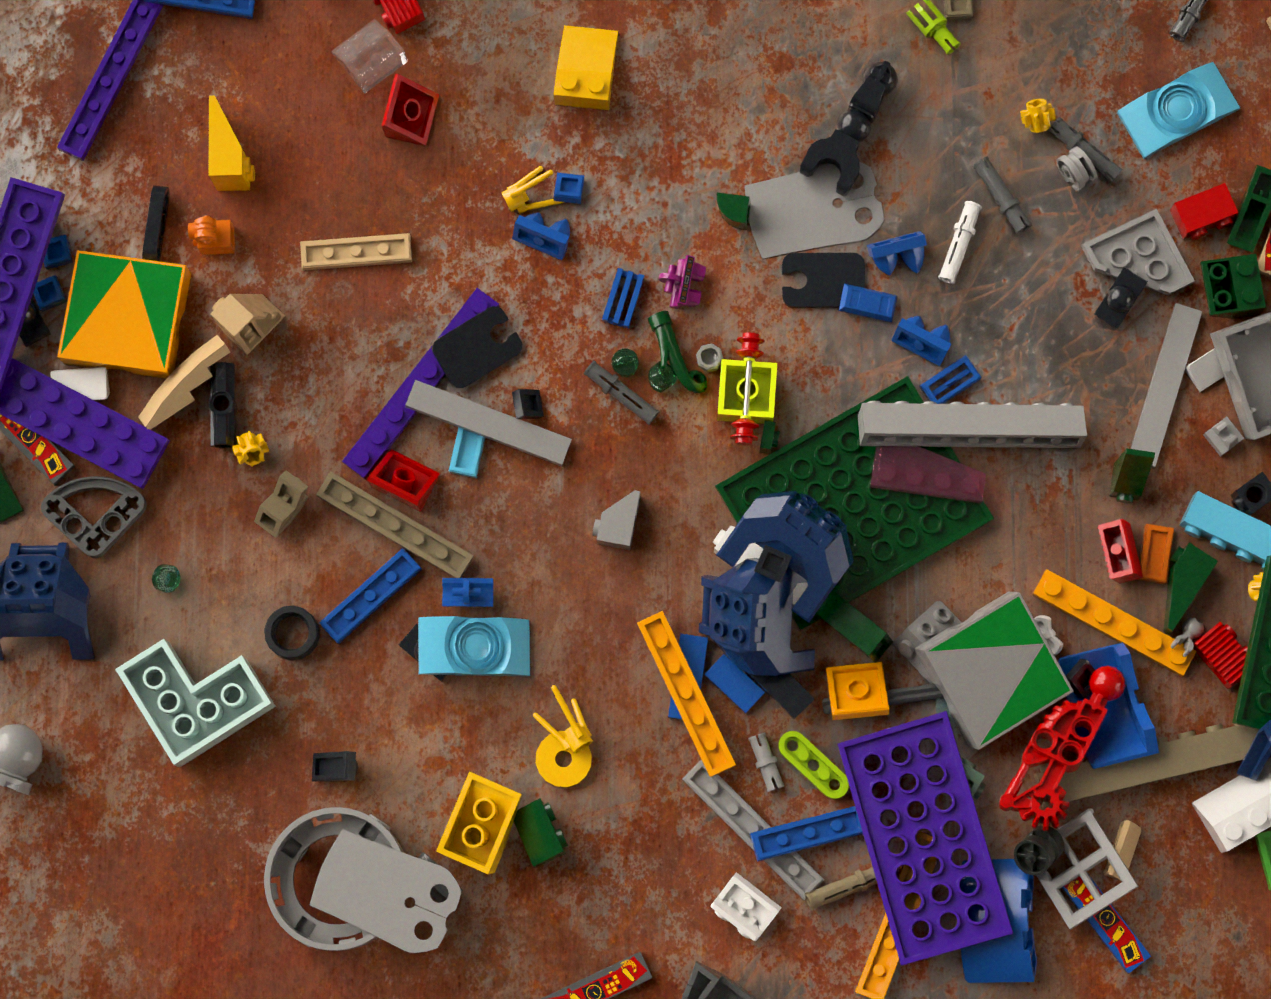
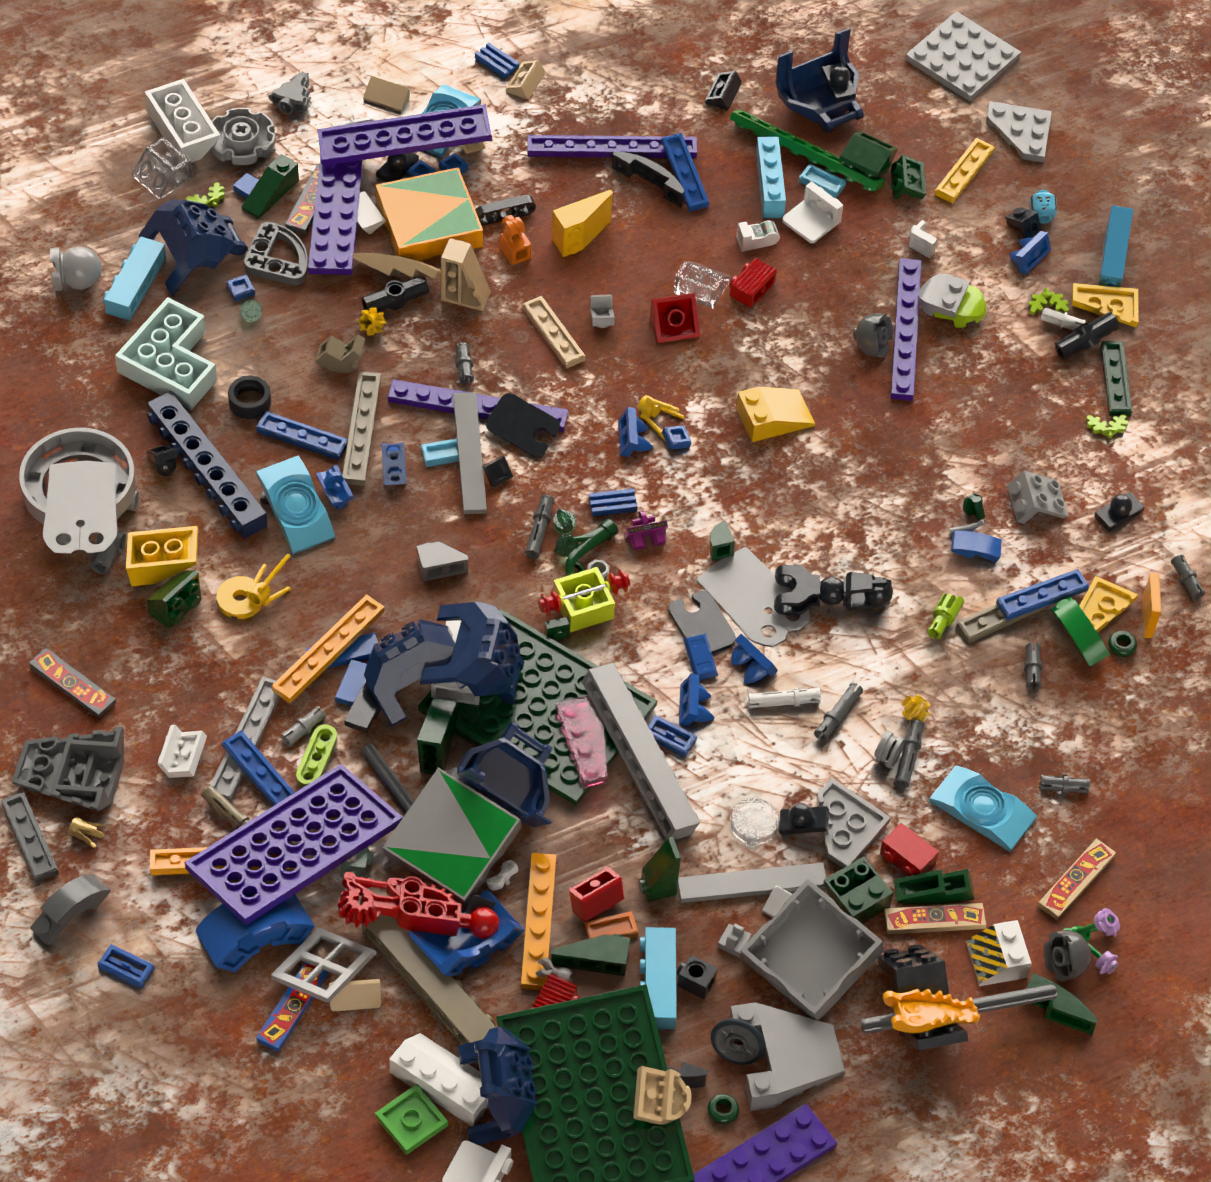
camera: 55 degrees right, 25 degrees down
red slope [367,449,440,512] -> none
black plate [754,545,792,583] -> none
light orange tile [826,662,889,720] -> none
pearl dark grey wheel [1014,825,1064,875] -> none
none -> medium azure brick [103,237,166,321]
none -> brick [147,391,267,539]
none -> blue tile [226,275,255,302]
none -> blue hips [381,442,407,485]
none -> dark grey pin [455,342,474,385]
none -> dark blue piece [457,721,552,827]
none -> light grey bracket [590,295,615,328]
none -> black slope [612,151,684,208]
none -> clear tile [730,798,780,847]

